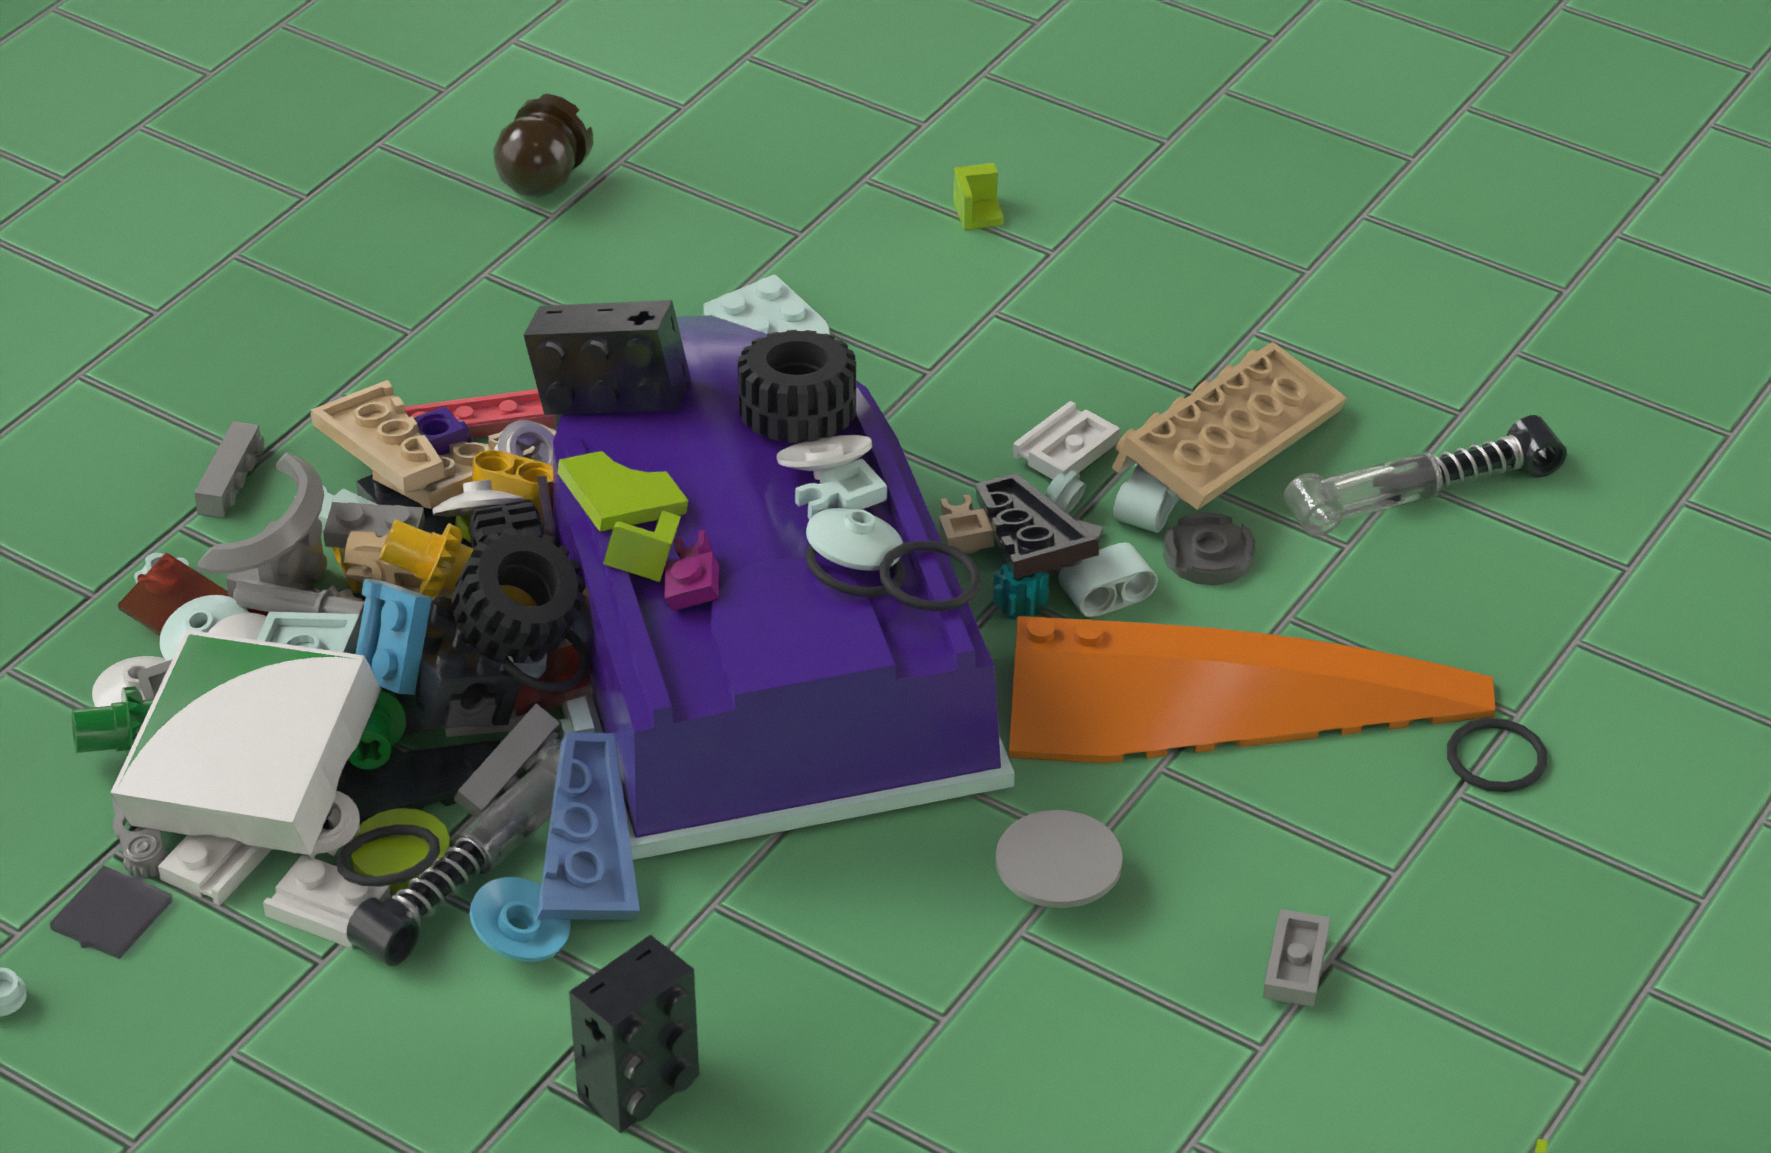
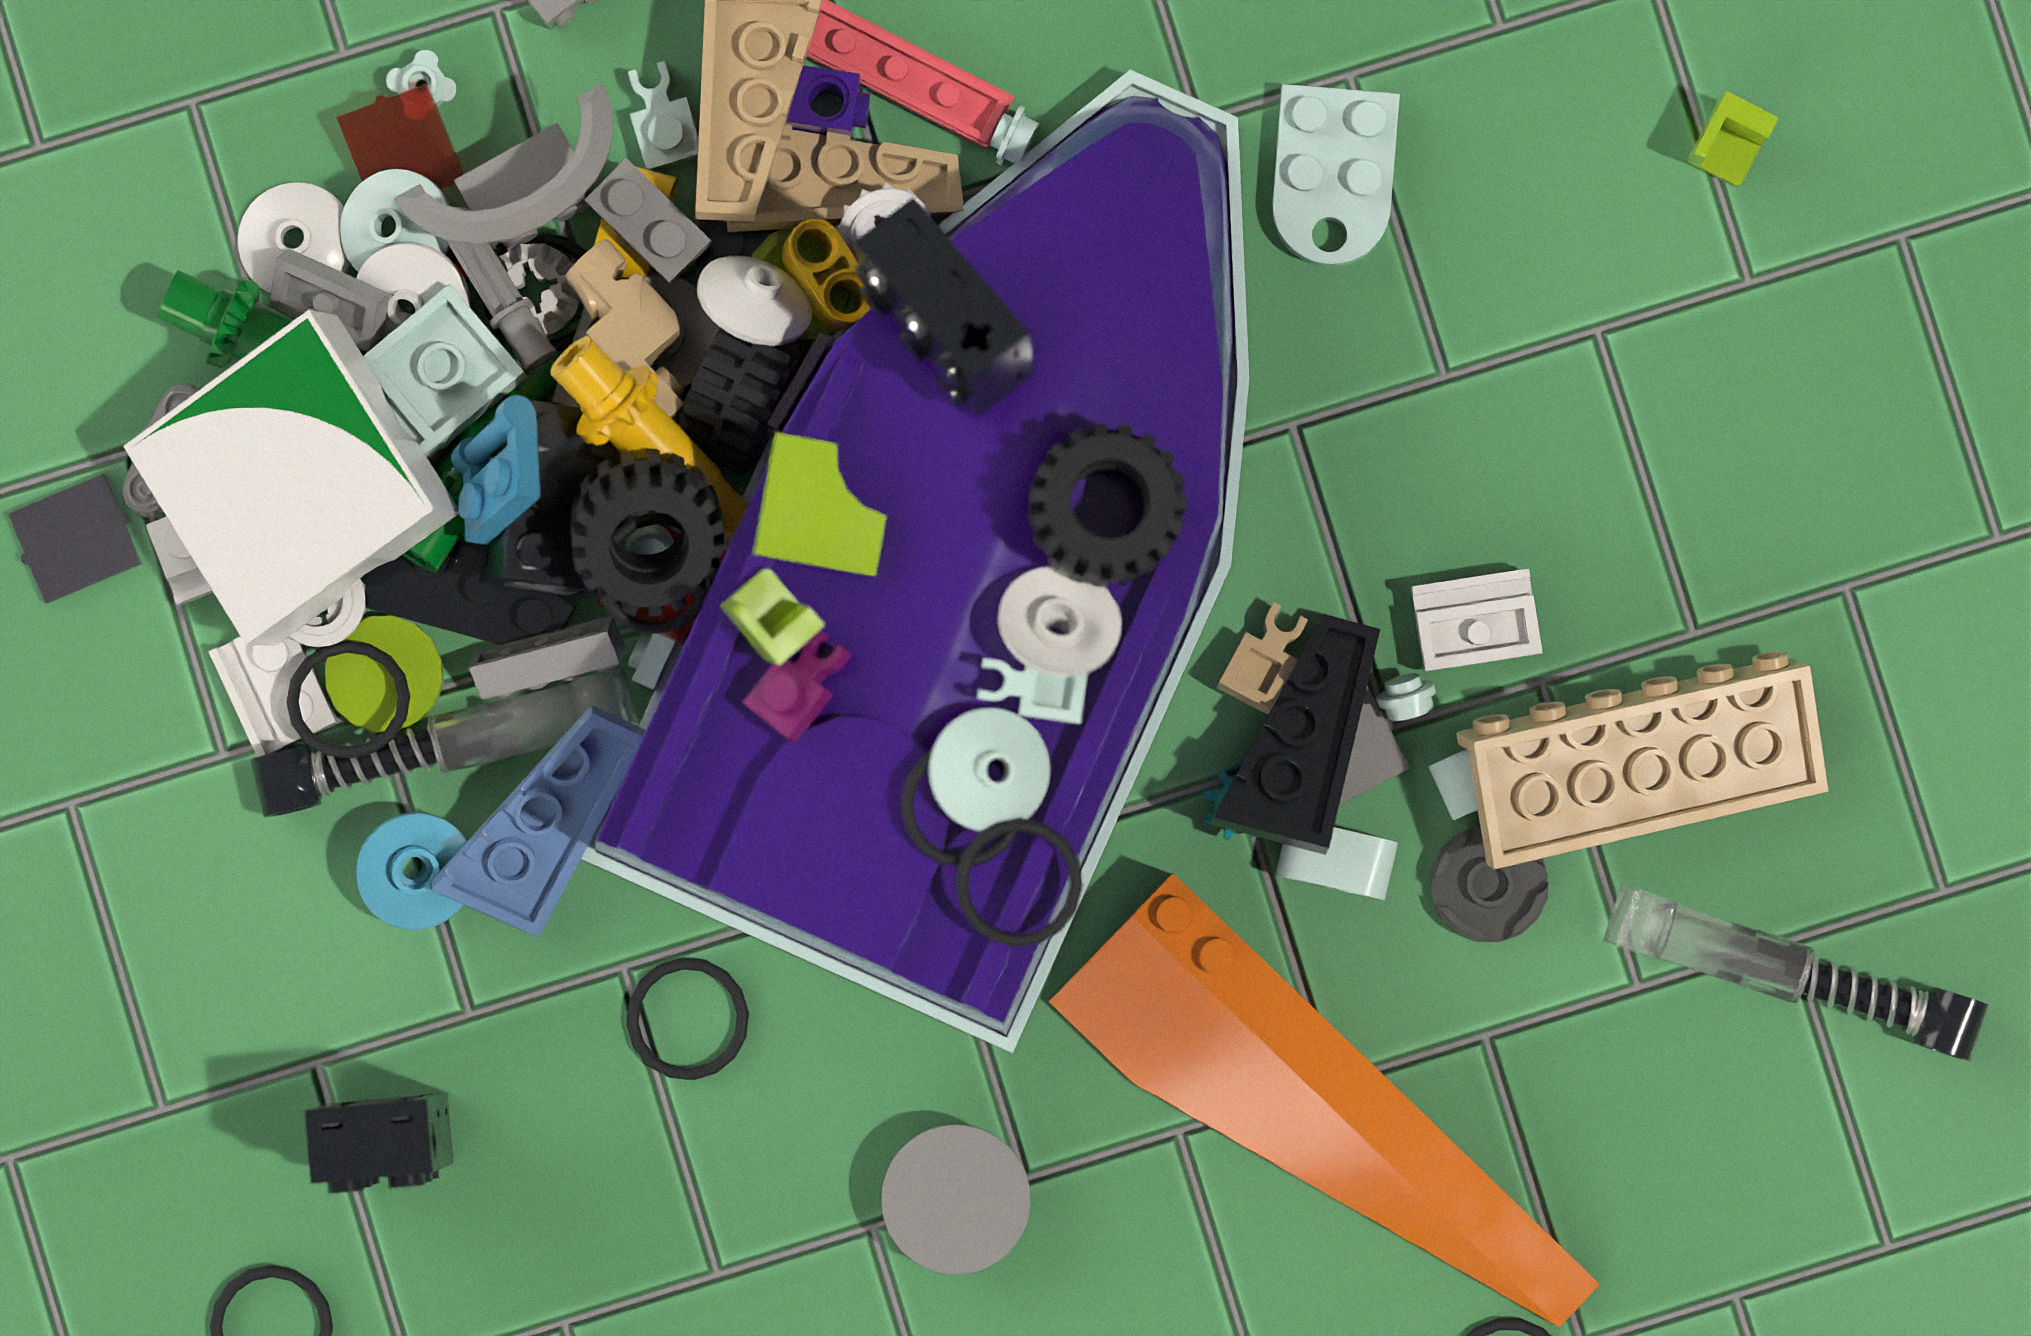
camera: 40 degrees right, 45 degrees up
none -> black piece [626,957,749,1080]

